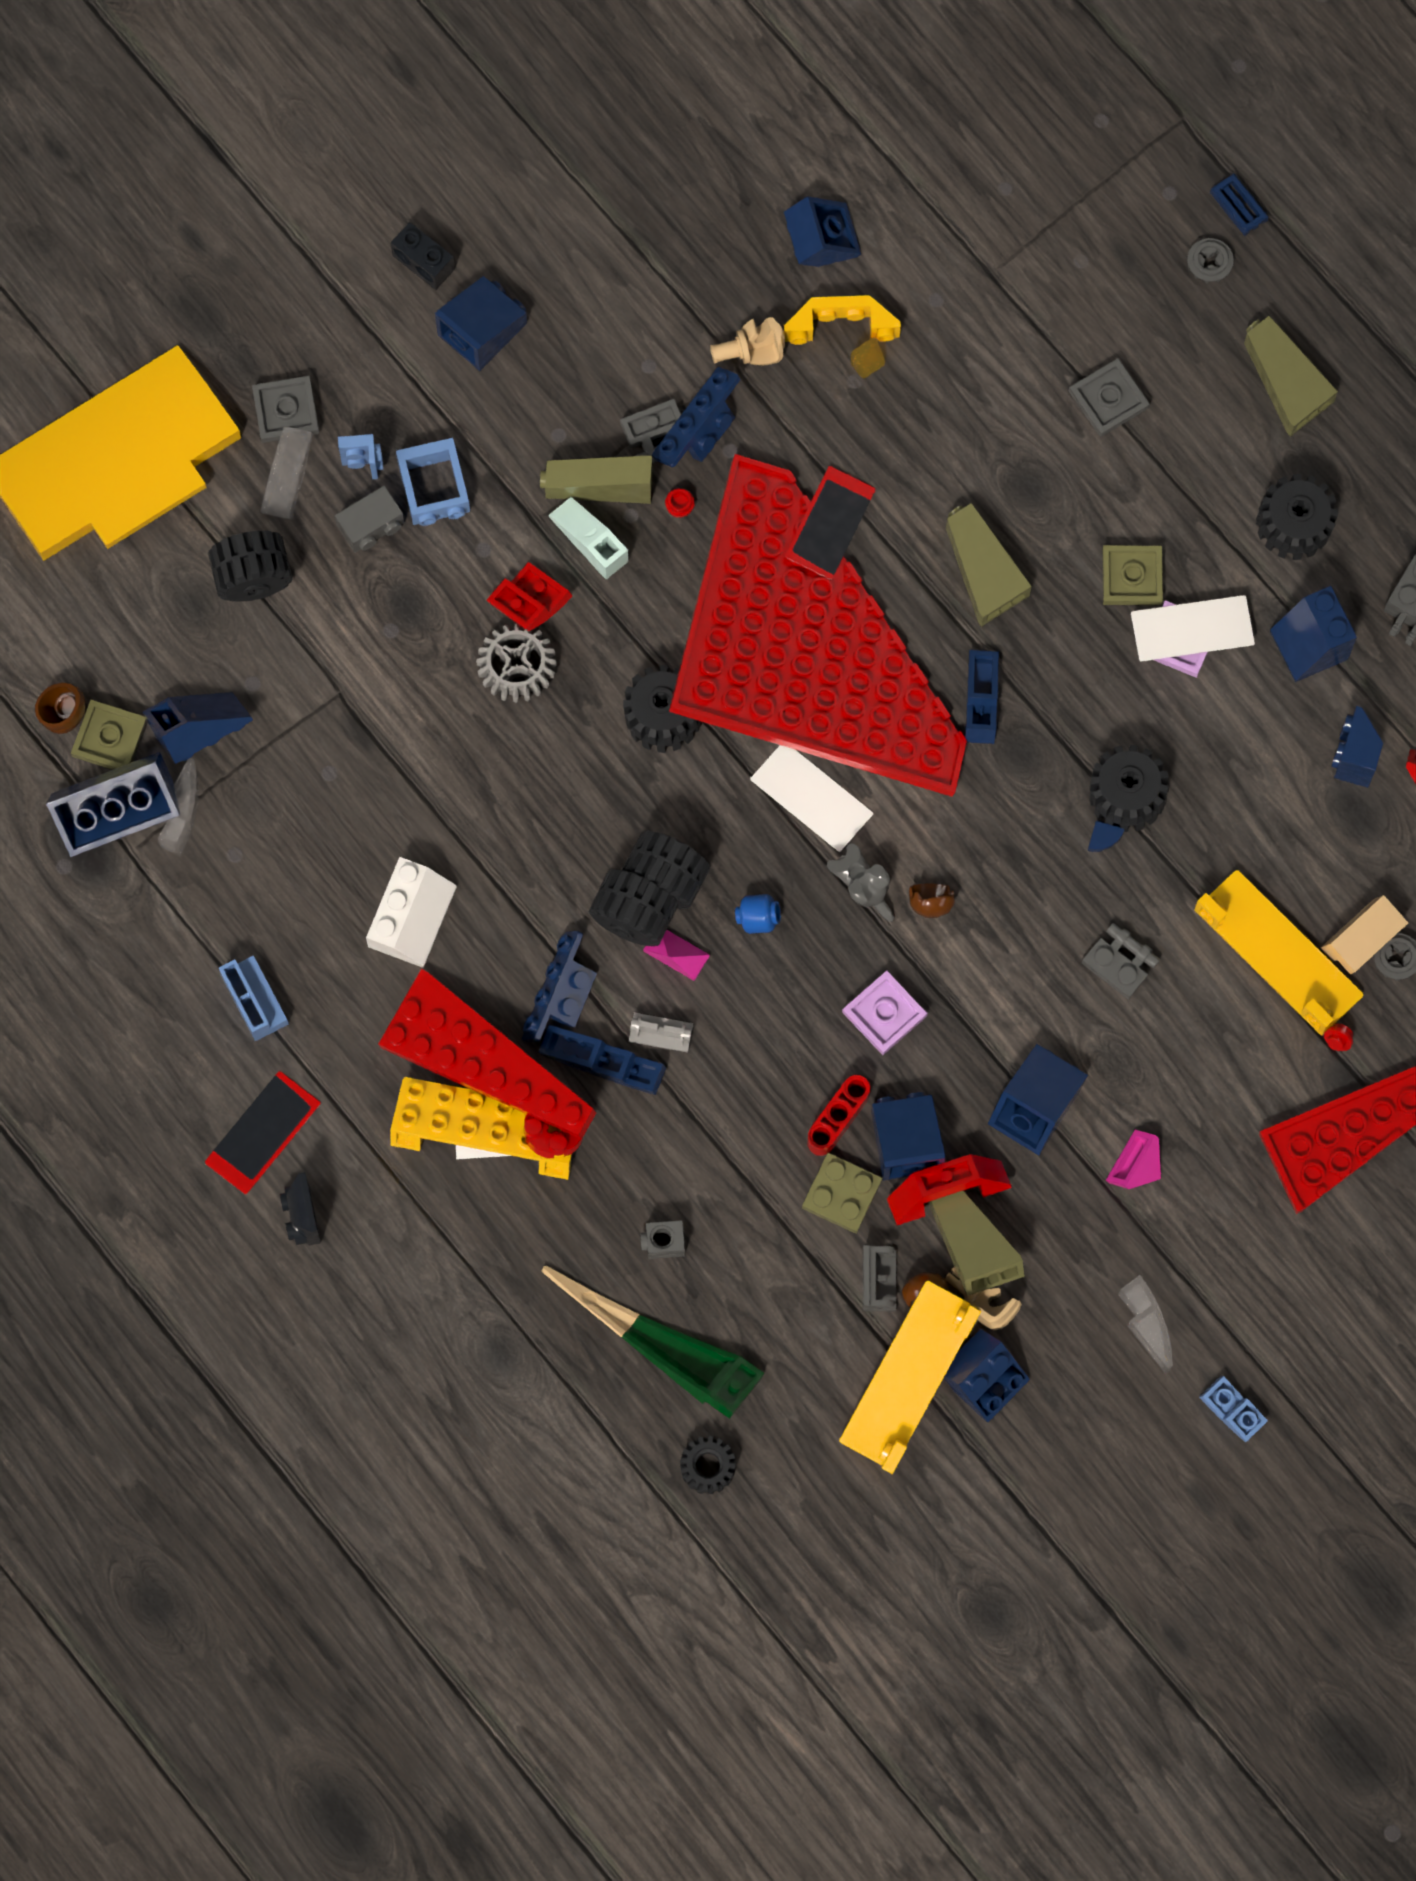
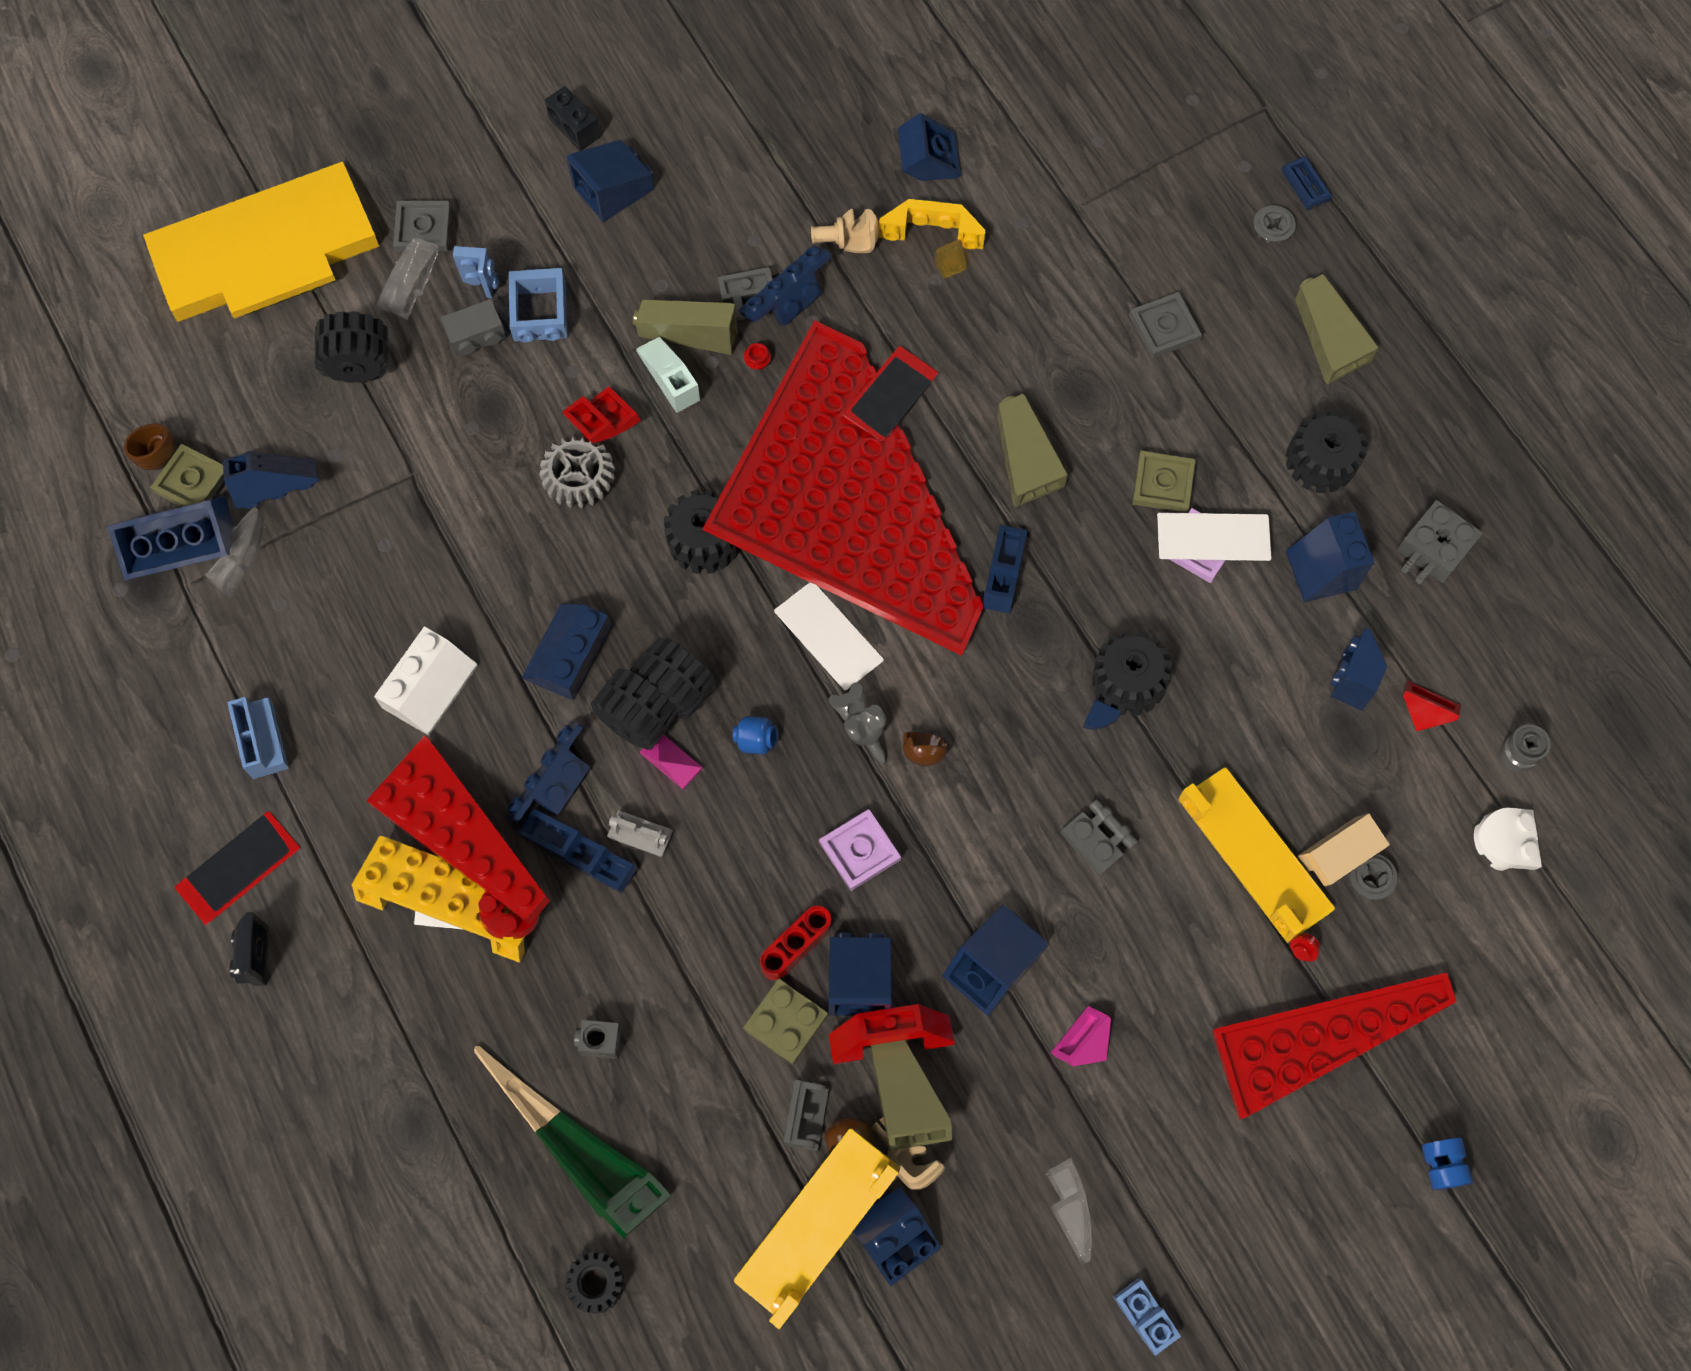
camera: 10 degrees right, 5 degrees down
none -> dark blue slope [522,604,612,701]

